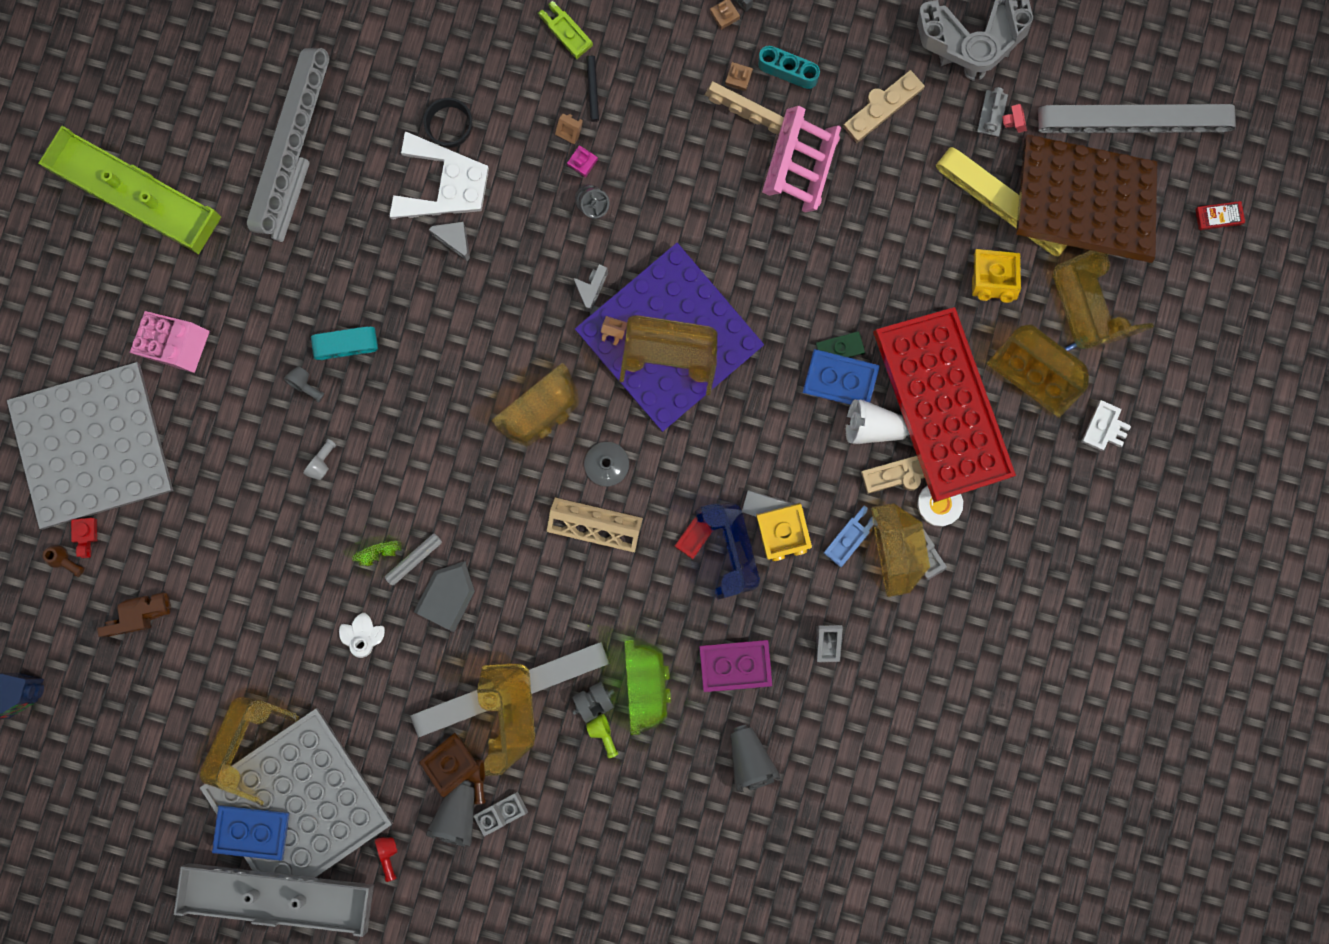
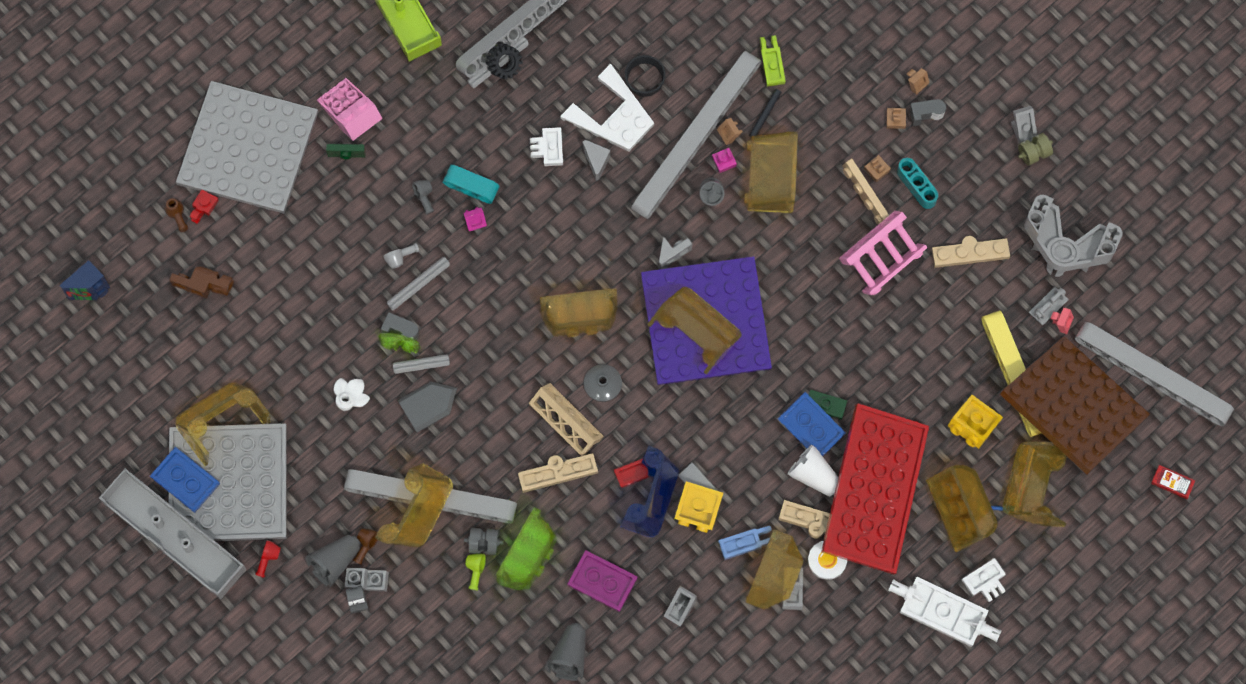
camera: 30 degrees right, 10 degrees down
reddish brown tile [419,733,480,797] -> none
medium nougat tile [601,316,627,345] -> none
none -> dark green plate [326,144,366,160]
none -> dark grey leg [345,585,369,614]
none -> dark grey leg [381,312,419,342]
none -> light grey axle [387,257,450,310]
none -> dark pink tile [464,207,487,231]
none -> black tyre [486,44,523,79]
none -> tan hinge [518,453,598,493]
none -> white hinge [530,128,563,166]
none -> light grey beam [631,51,761,219]
none -> clear yellow windscreen [744,131,798,213]
none -> white plate [888,577,1001,647]

